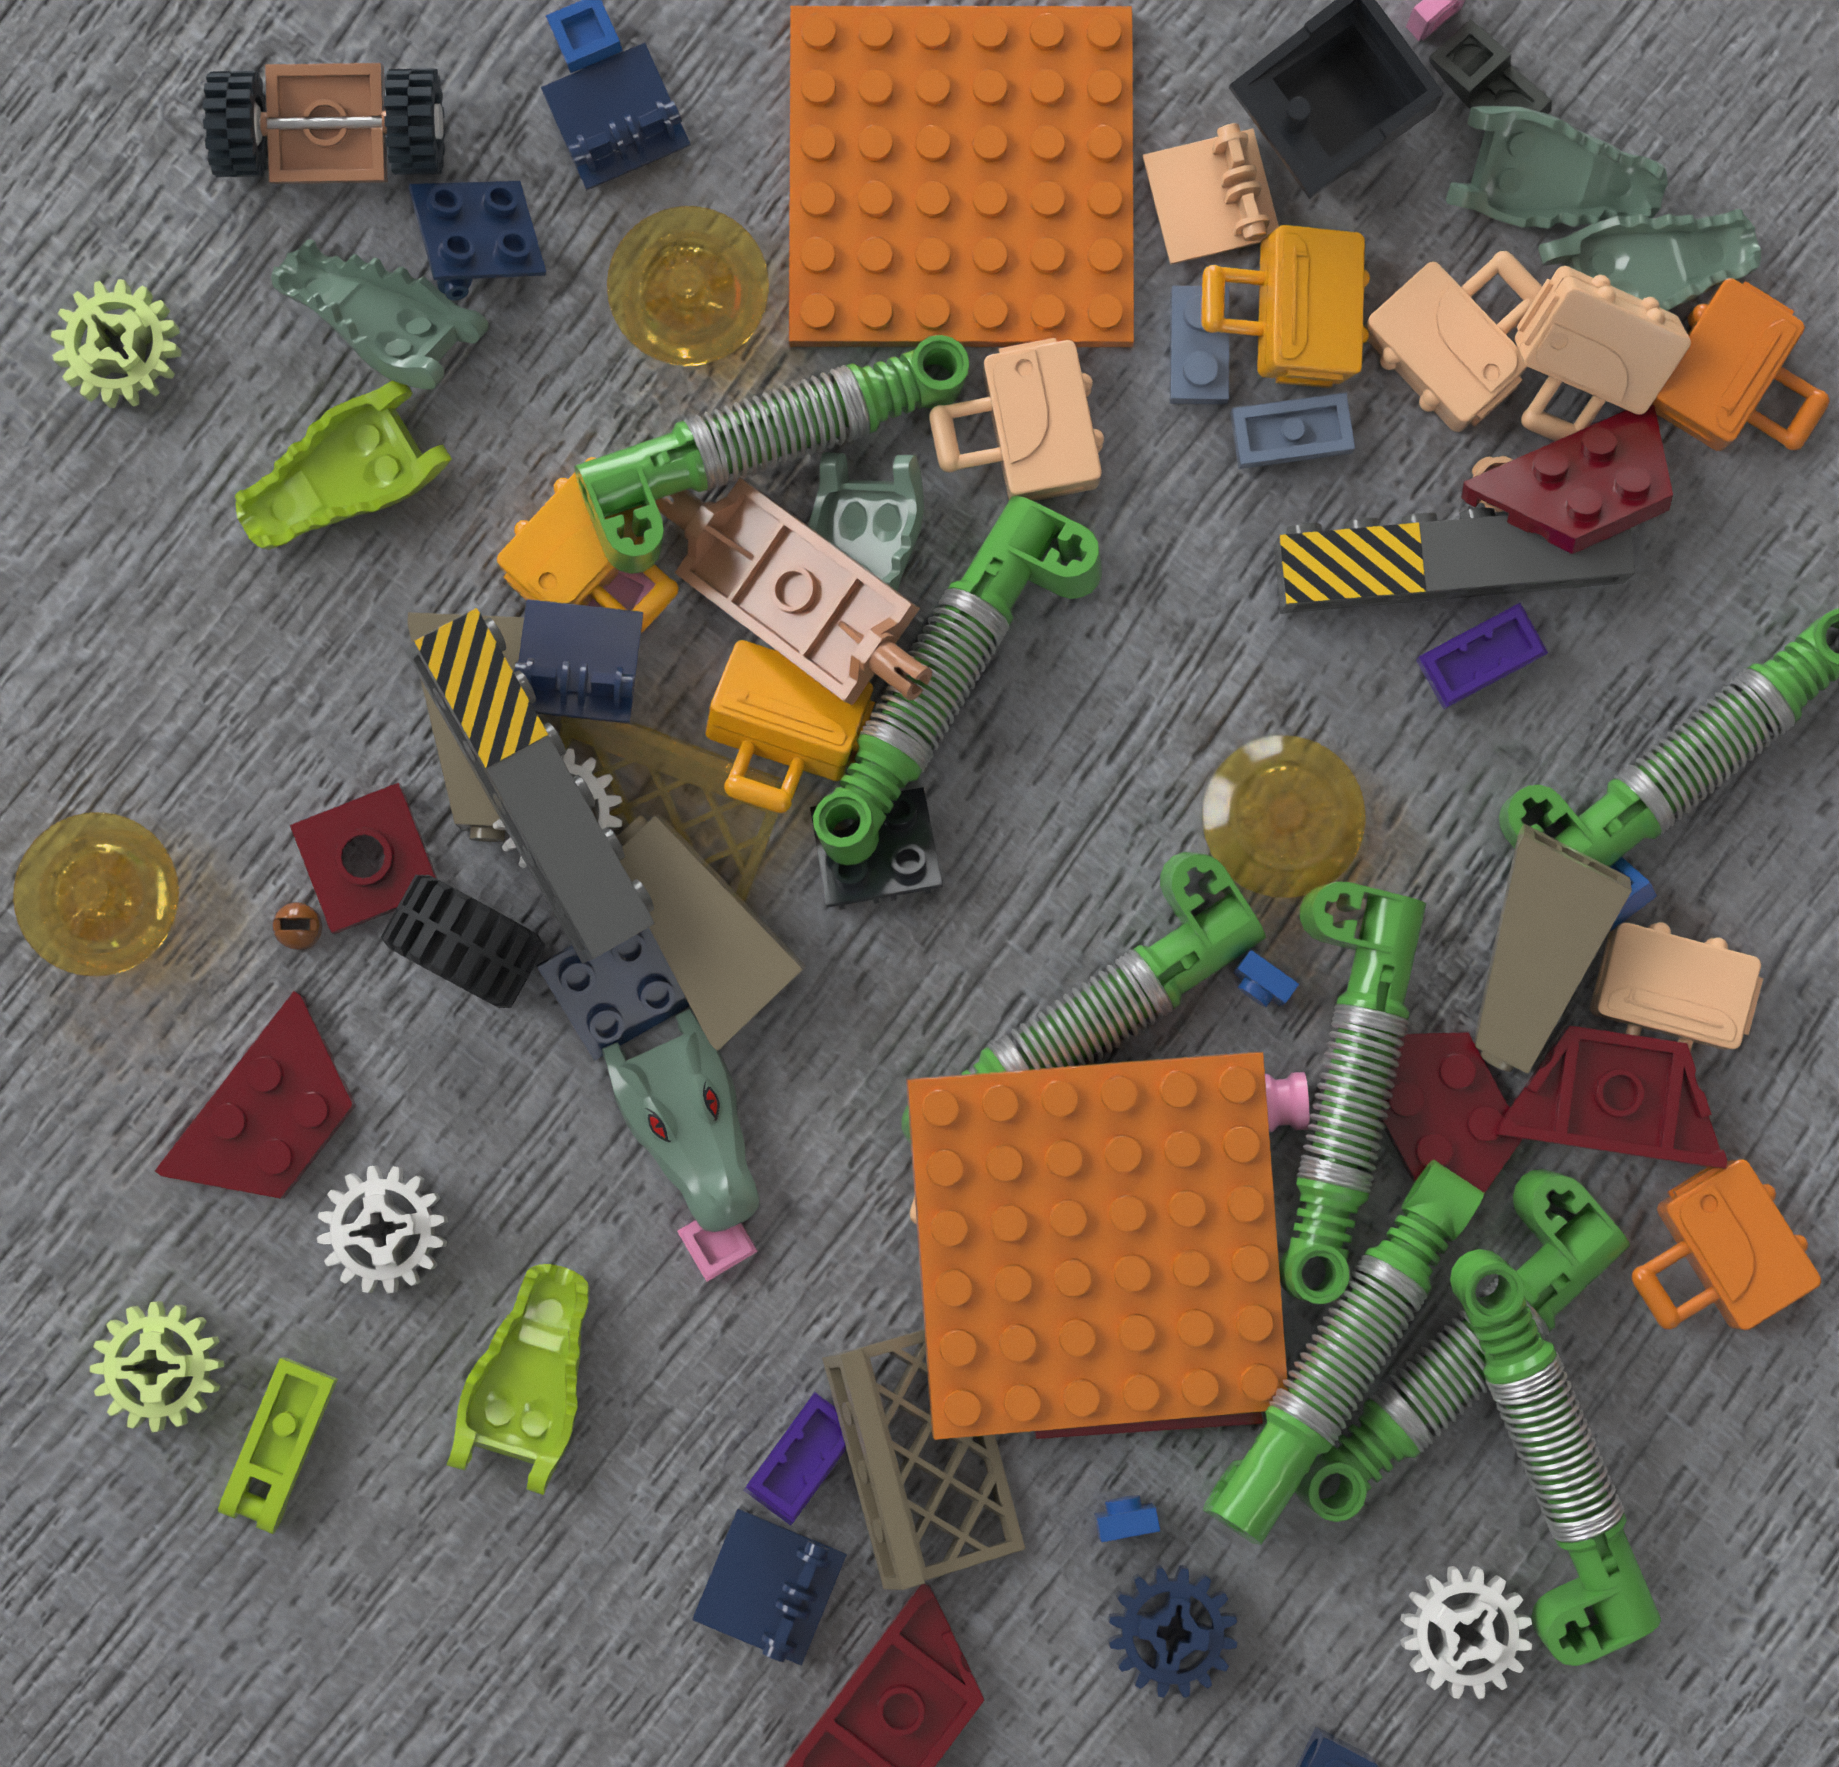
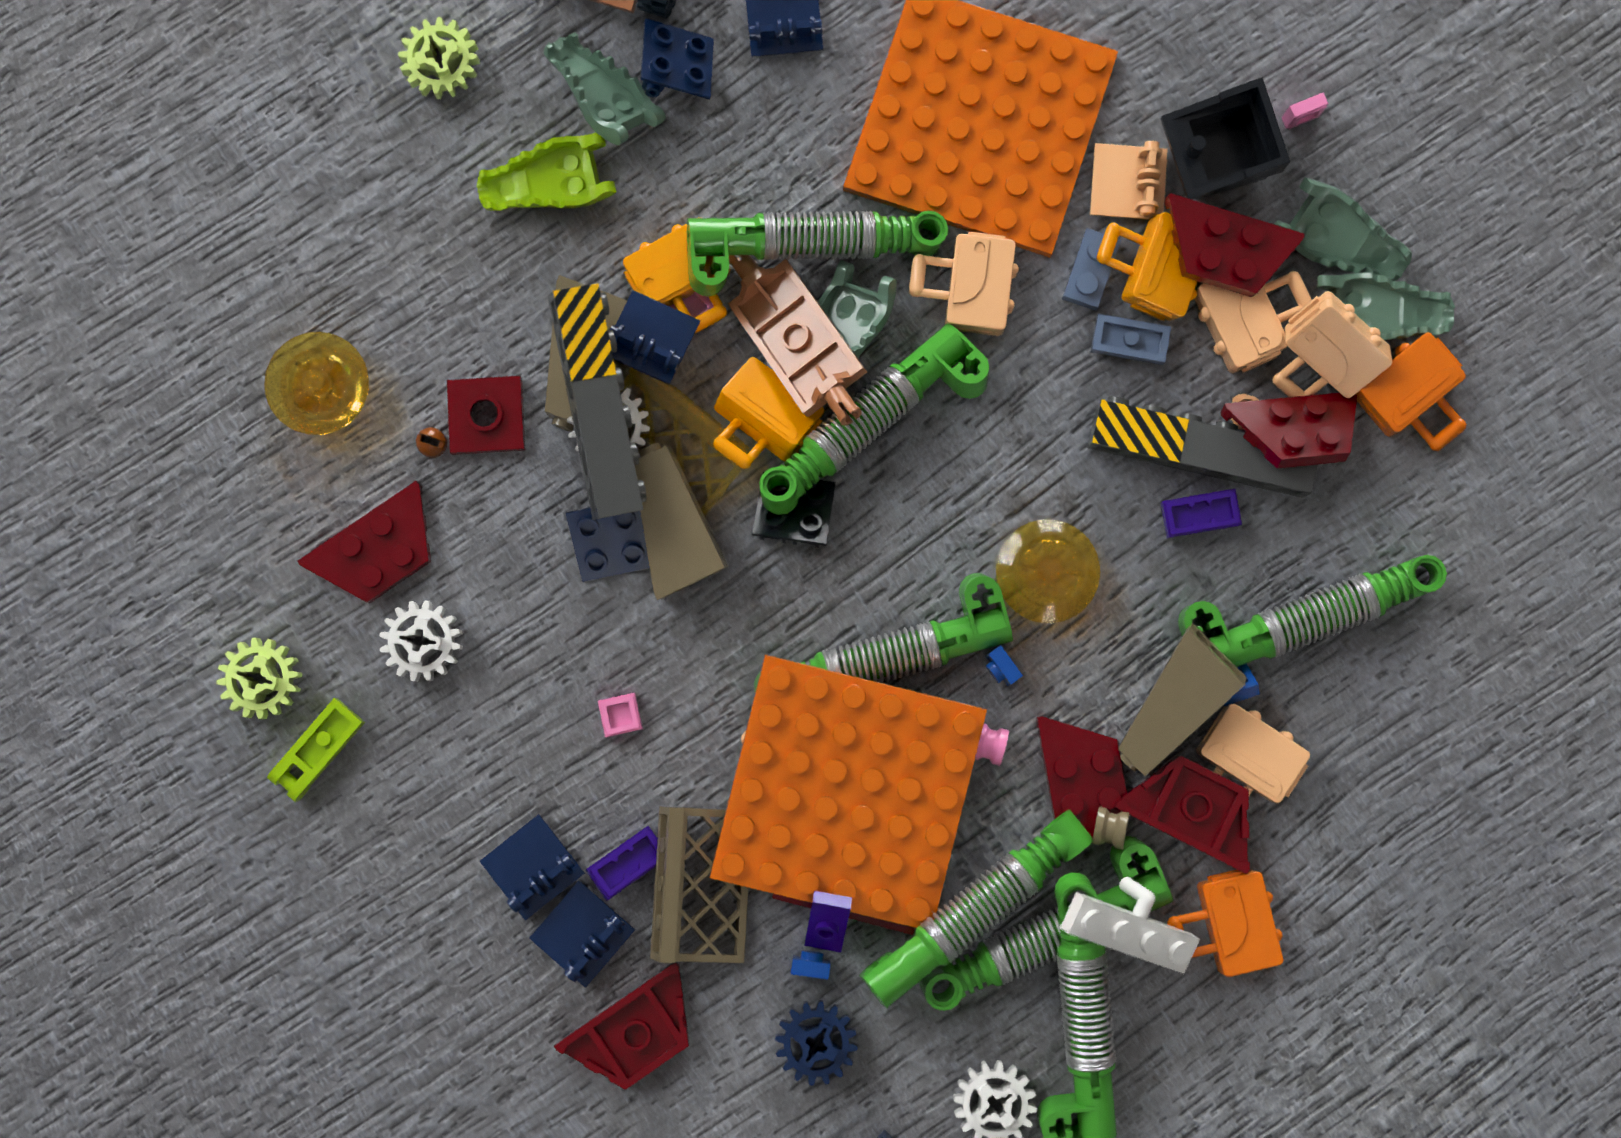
camera: 20 degrees right, 0 degrees up
black tyre [381,875,546,1008] -> none
lime animal [446,1264,590,1495] -> none
sand green animal [602,1009,760,1232] -> none
clear yellow wheel [607,206,769,366] -> none
bright green piece [1279,881,1426,1304] -> none
pearl dark grey slope [1429,19,1552,114] -> none
none -> dark blue hinge [480,814,585,921]
none -> dark purple plate [804,891,852,952]
none -> white plate [1060,877,1200,974]
none -> dark tan wheel [1092,807,1130,850]
none -> dark red wing [1165,193,1305,297]

